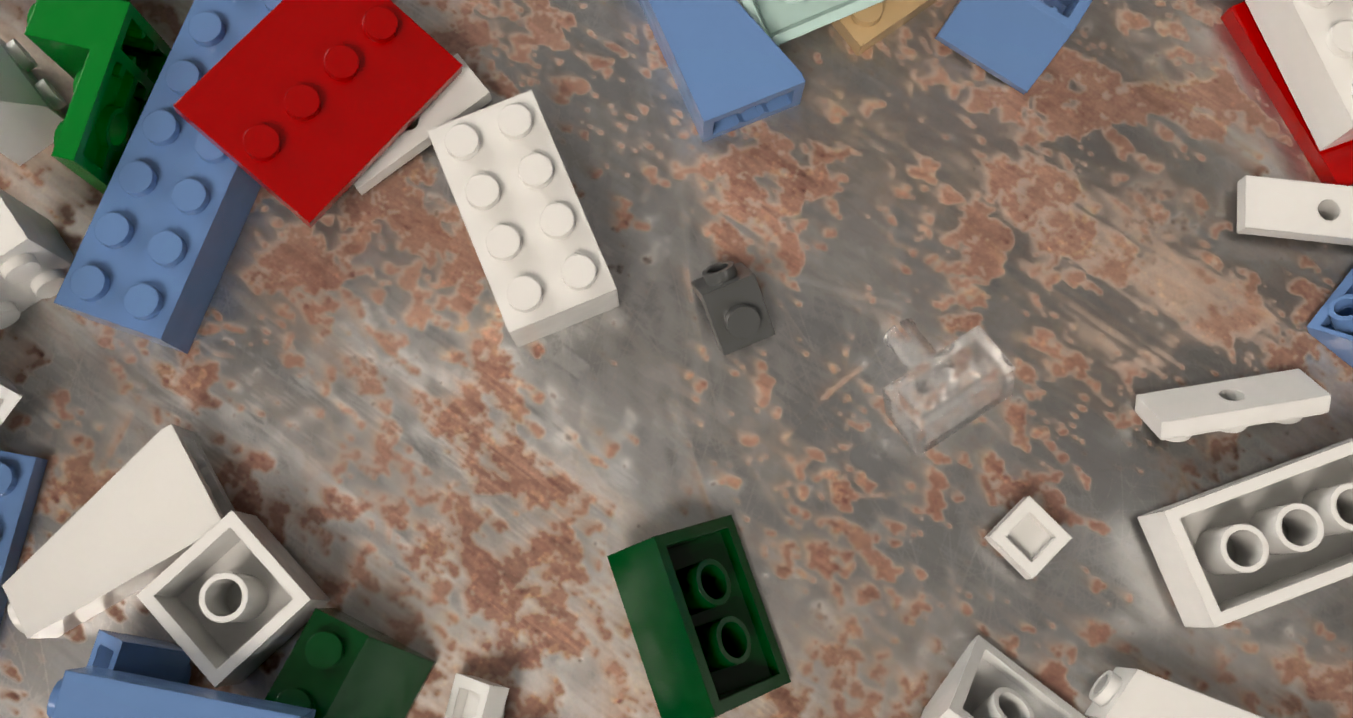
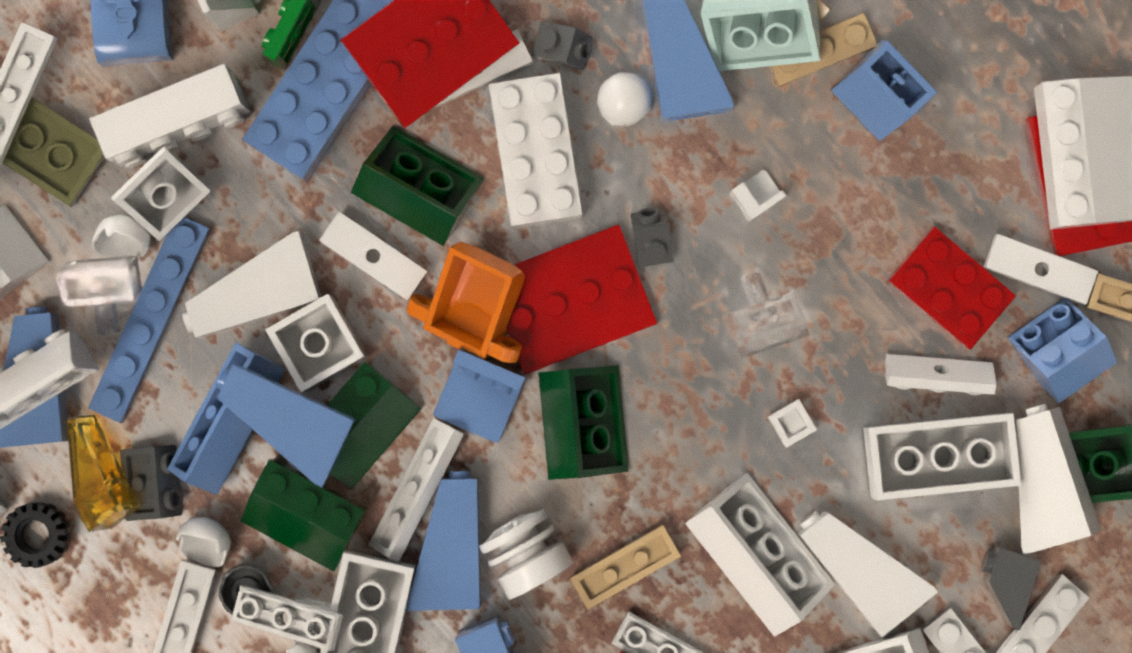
camera: 20 degrees right, 10 degrees up
none -> white tile [319,211,428,301]
none -> dark green slope [351,126,485,246]
none -> orange piece [406,241,525,363]
none -> medium blue bracket [433,349,526,443]
none -> red plate [507,224,657,375]
none -> dark grey bracket [531,22,593,71]
none -> white hair [597,72,653,127]
none -> white panel [729,170,787,222]
none -> red plate [887,226,1016,350]

